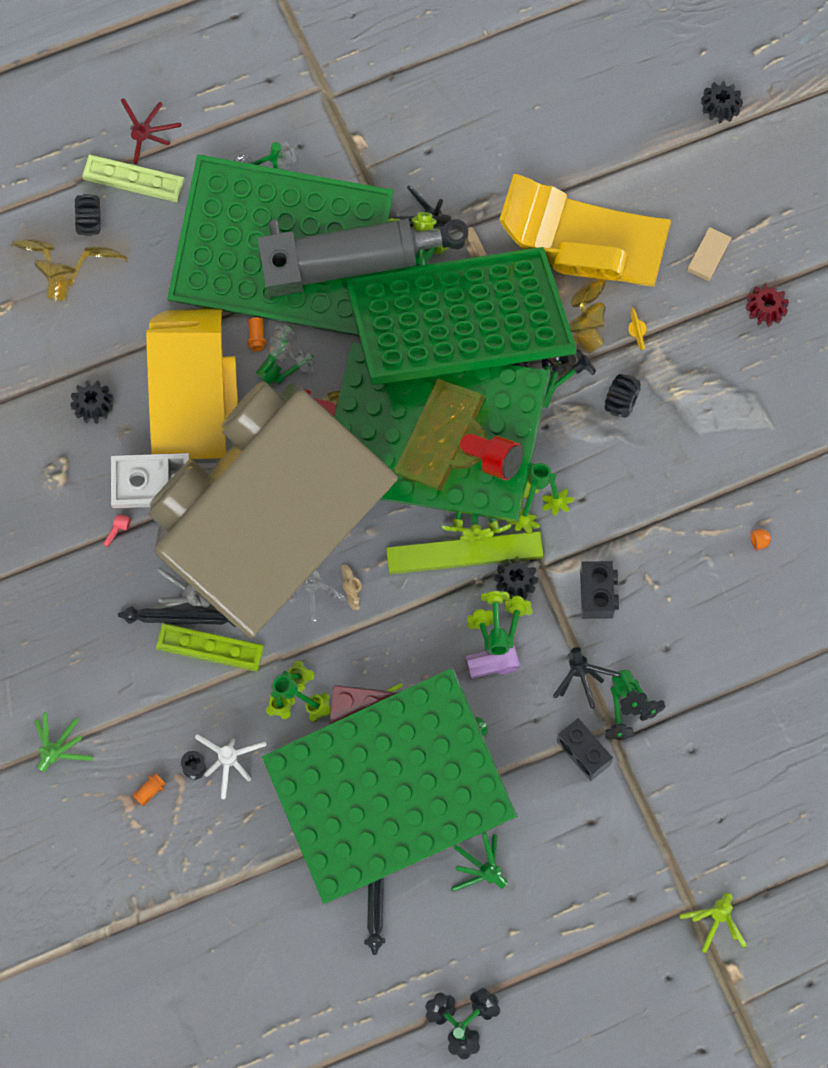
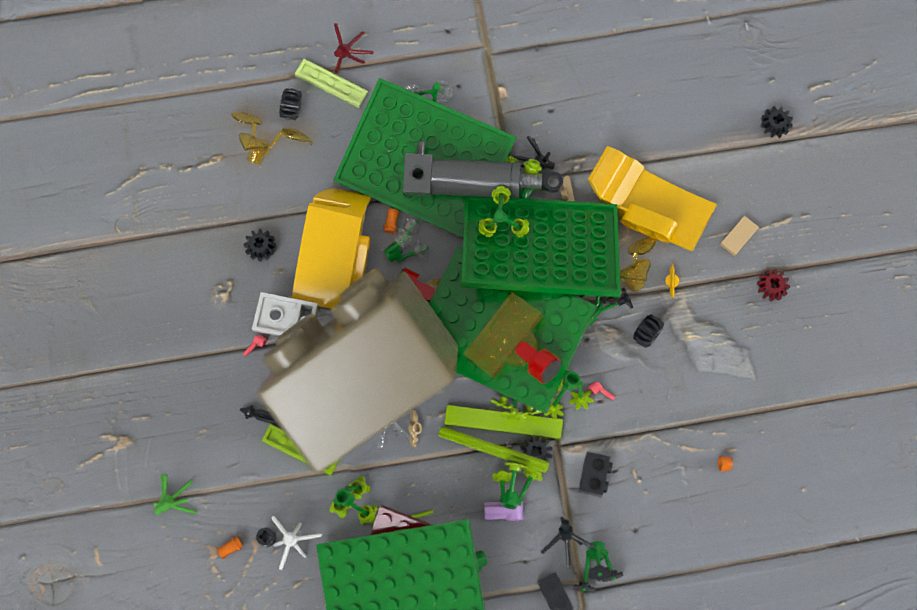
camera: 15 degrees right, 5 degrees up
none -> lime axle [438,426,549,473]
none -> lime plant [478,186,530,237]
none -> coral hand [588,382,615,400]

